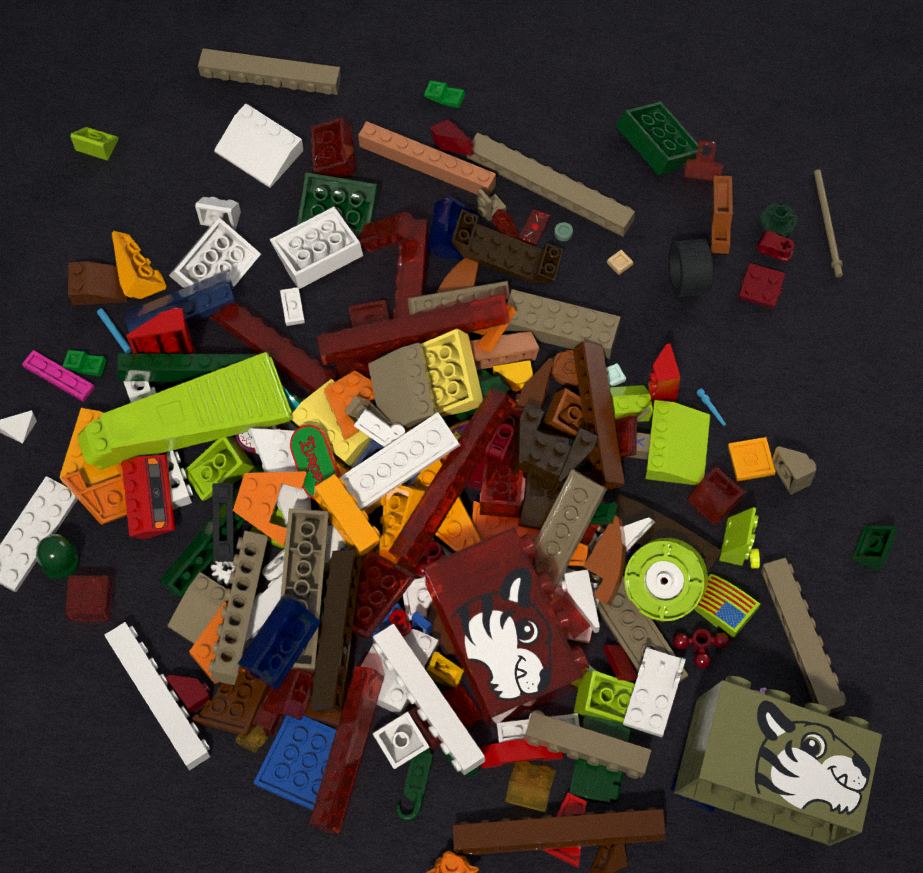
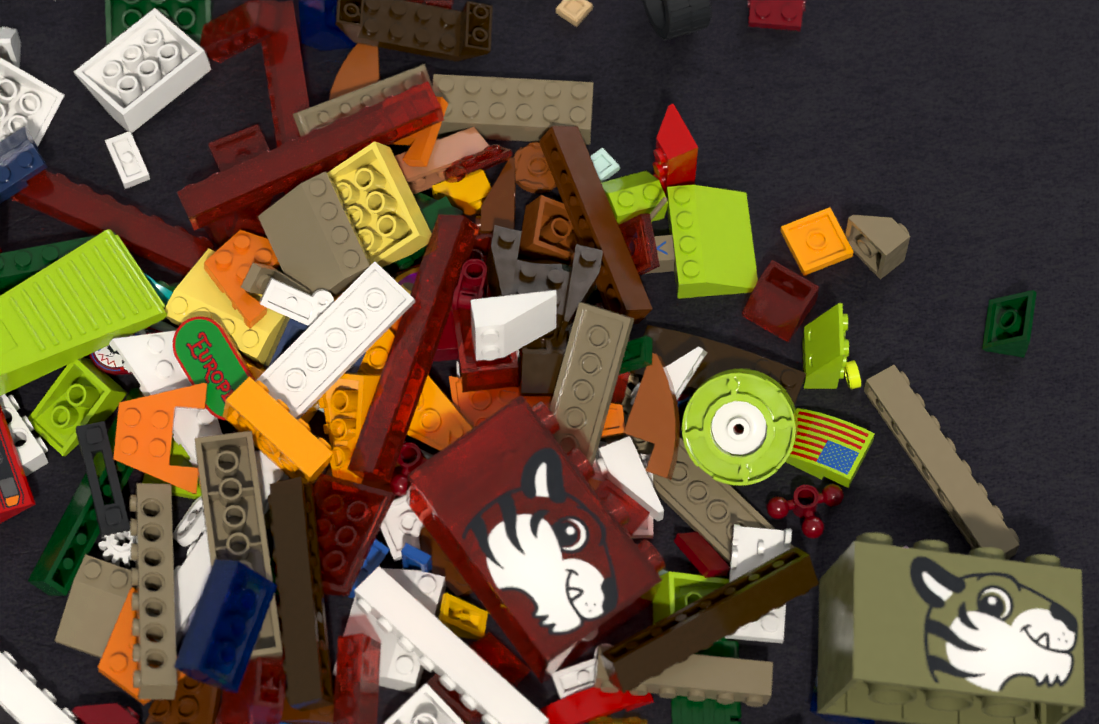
camera: 15 degrees left, 0 degrees up
red bush [389,610,412,636] -> none
dark azure piece [696,388,726,426] -> none
none -> clear red slope [443,144,513,183]
none -> white slope [471,290,557,361]
none -> dark brown brick [600,547,819,693]

